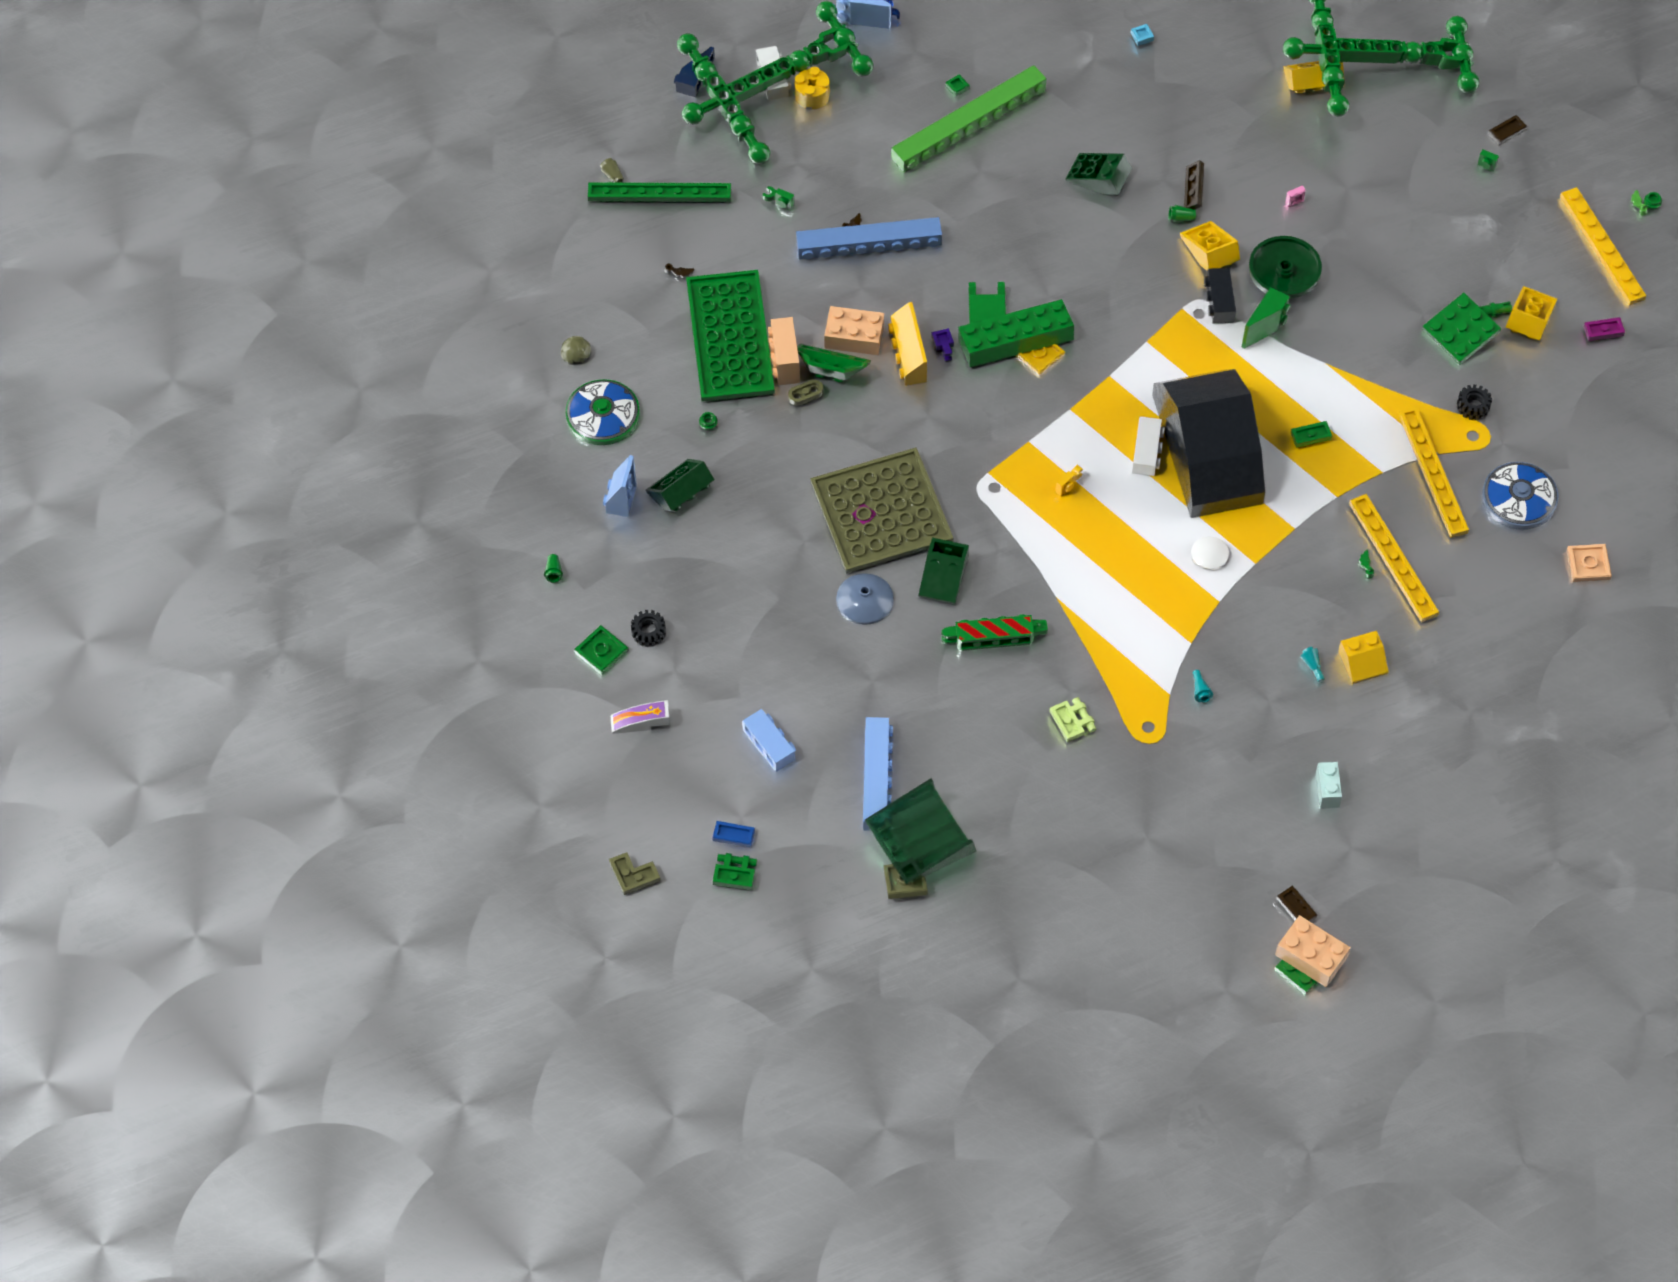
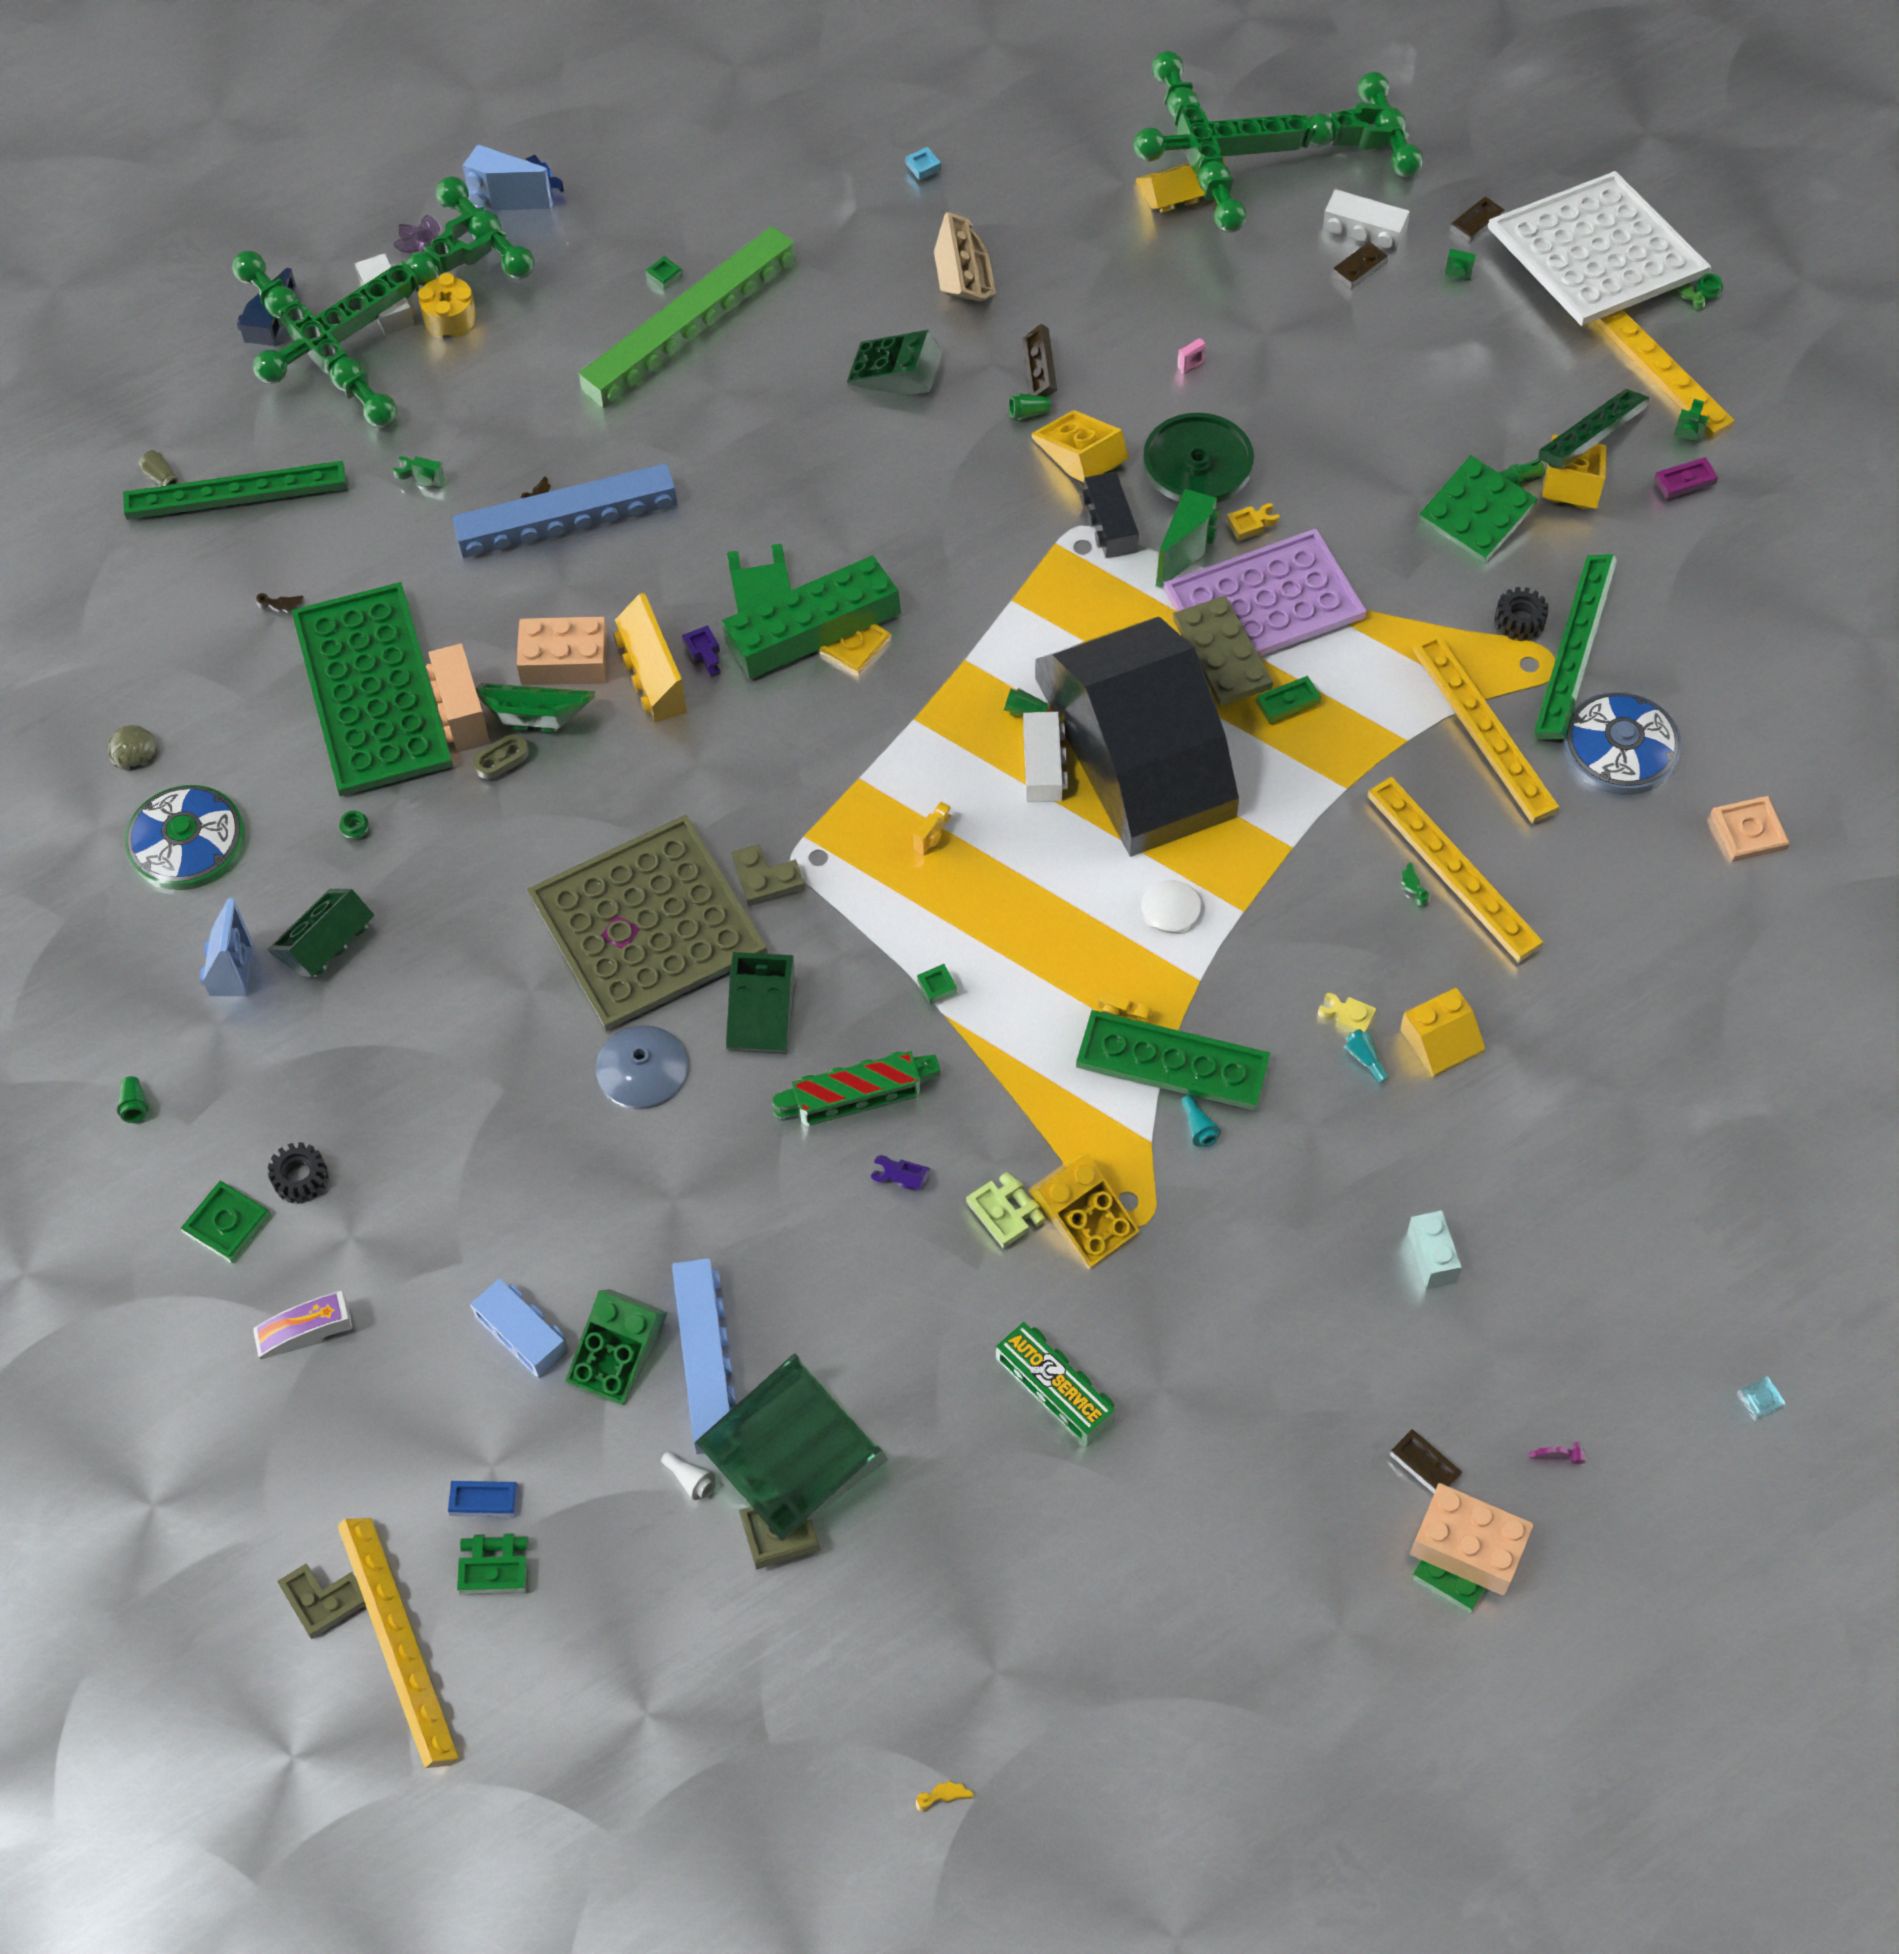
camera: 10 degrees left, 0 degrees up
none -> yellow plate [338,1518,459,1768]
none -> clear purple plate [393,215,440,253]
none -> green slope [565,1289,668,1405]
none -> white cone [661,1452,715,1500]
none -> olive plate [731,844,805,906]
none -> dark purple plate [871,1155,930,1190]
none -> yellow piece [915,1781,973,1812]
none -> green plate [917,964,957,1005]
none -> tan wedge [934,212,996,302]
none -> green brick [996,1322,1115,1447]
none -> green cone [1004,688,1048,717]
none -> yellow slope [1028,1153,1140,1268]
none -> green plate [1076,1010,1271,1111]
none -> yellow plate [1098,989,1152,1023]
none -> lavender plate [1164,528,1367,656]
none -> olive plate [1173,596,1273,707]
none -> yellow plate [1226,503,1279,541]
none -> light yellow plate [1318,993,1377,1033]
none -> white brick [1322,189,1410,251]
none -> dark brown plate [1332,241,1388,290]
none -> white plate [1487,171,1711,326]
none -> magenta piece [1529,1441,1586,1465]
none -> green plate [1534,554,1617,740]
none -> dark green plate [1538,389,1649,469]
none -> green plate [1674,399,1709,442]
none -> clear light blue plate [1737,1376,1786,1422]

